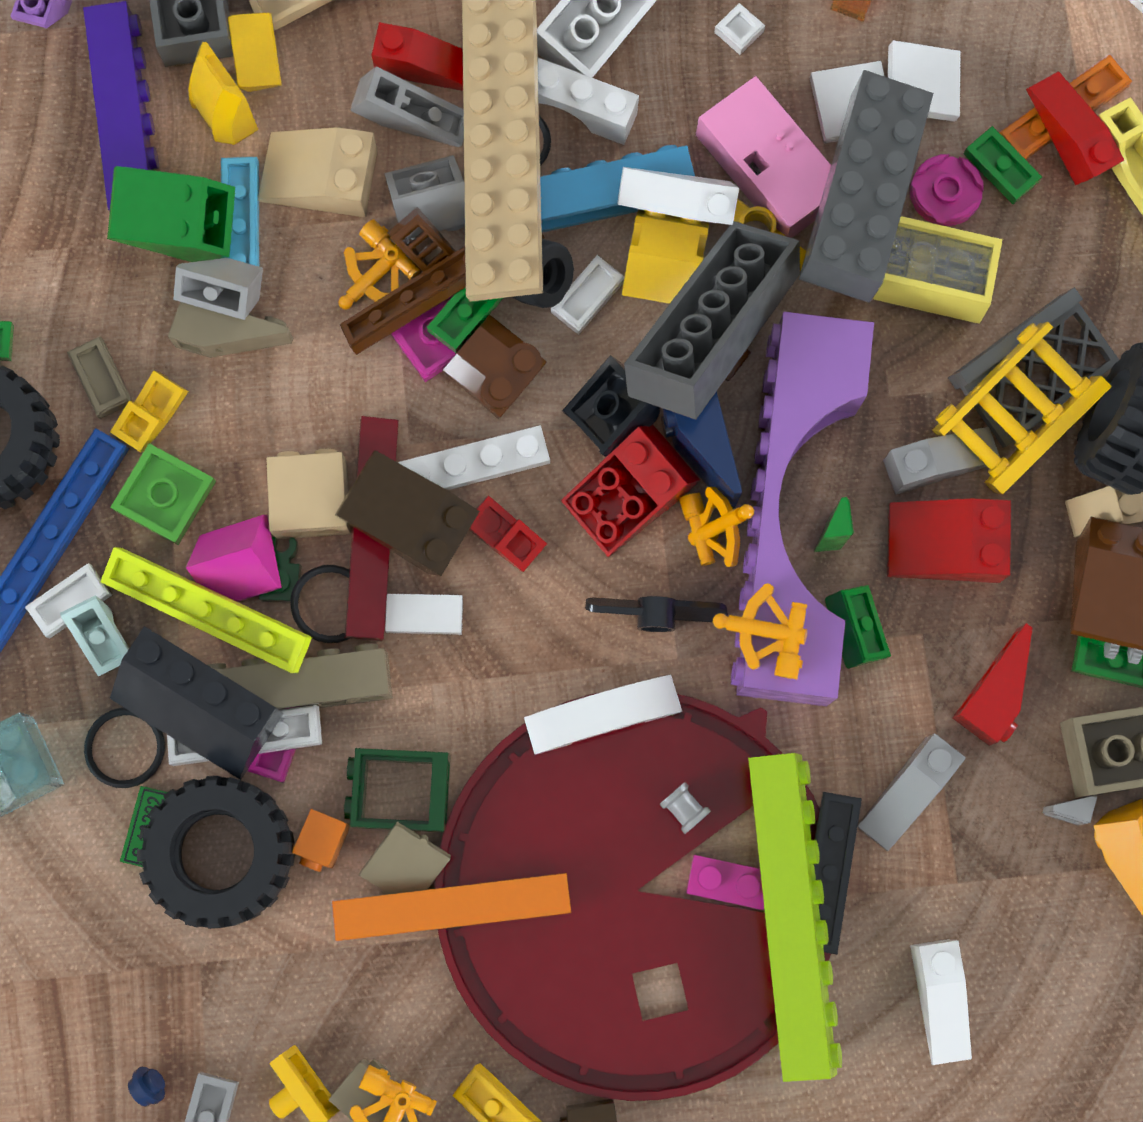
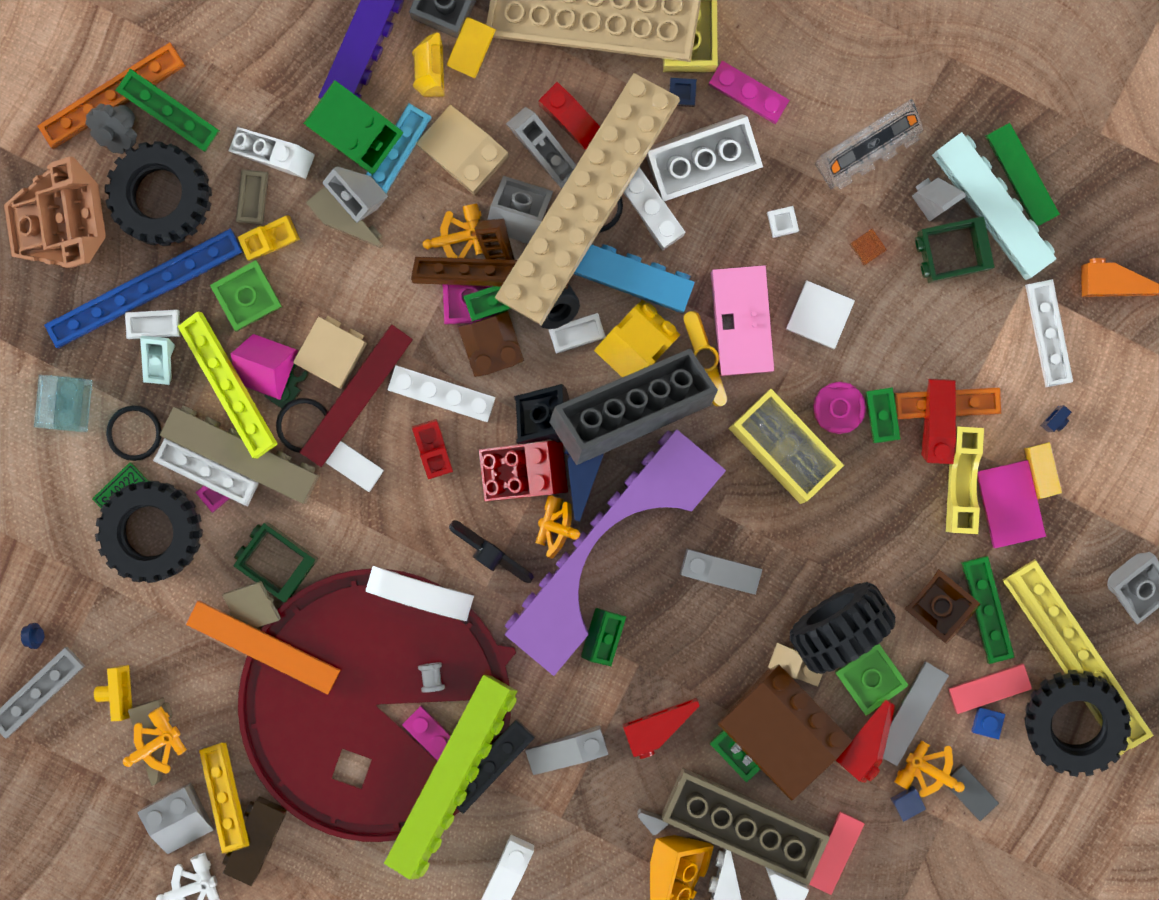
camera: 30 degrees right, 10 degrees up
black slope [110,626,284,780] -> none
orange brick [292,809,350,872] -> none
dark brown slope [335,450,480,576] -> none
white slope [617,167,739,225] -> none
light orange piece [713,583,807,680] -> none
dark grey brick [799,70,934,303] -> none
green slope [814,497,854,552] -> none
red slope [887,498,1011,583] -> none
white tile [888,40,960,122] -> none
yellow fence [932,322,1112,495] -> none
dark grey fence [948,287,1119,448] -> none
none -> white slope [229,127,315,179]

